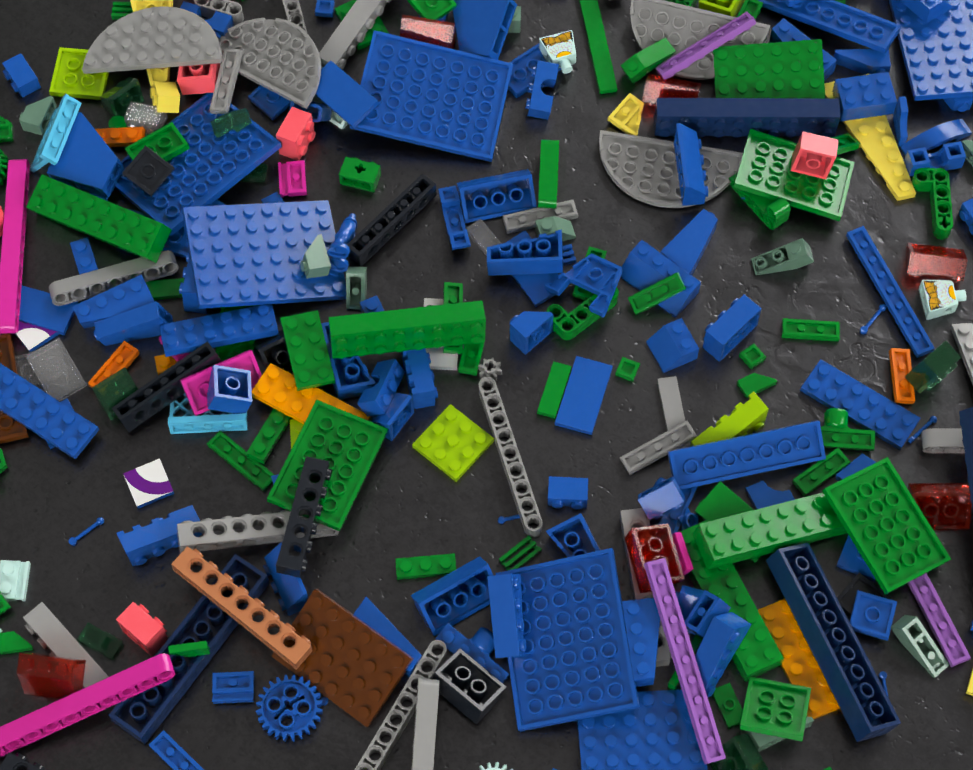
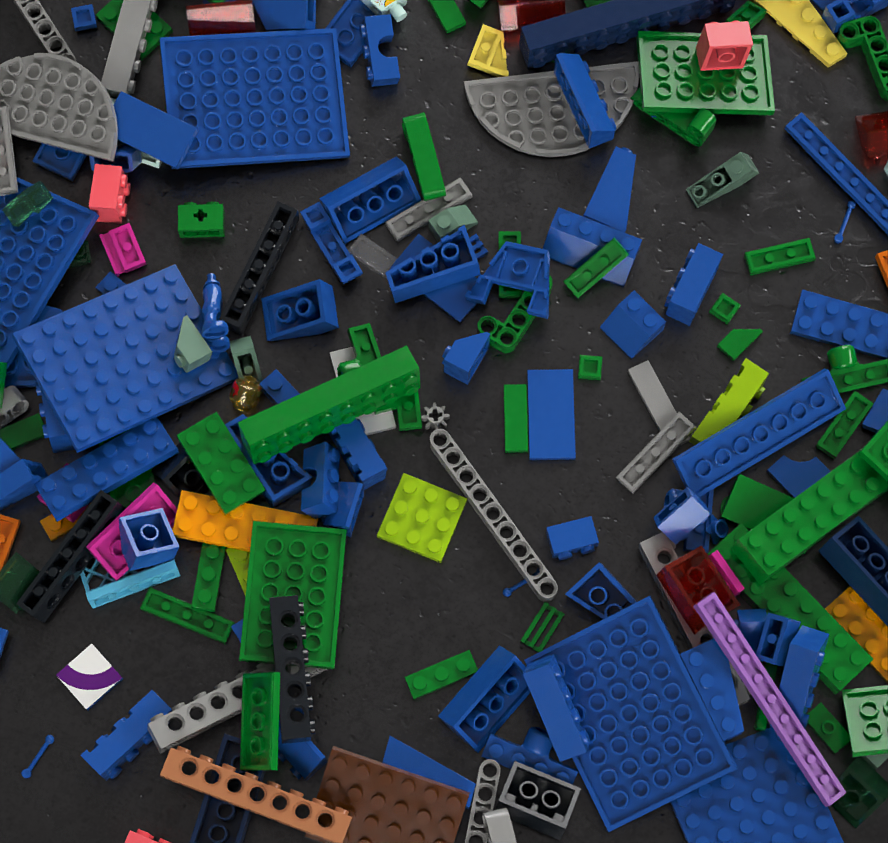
camera: 20 degrees left, 10 degrees up
none -> clear yellow head [229,376,262,411]
none -> green tile [240,672,280,771]
none -> blue slope [261,279,339,341]

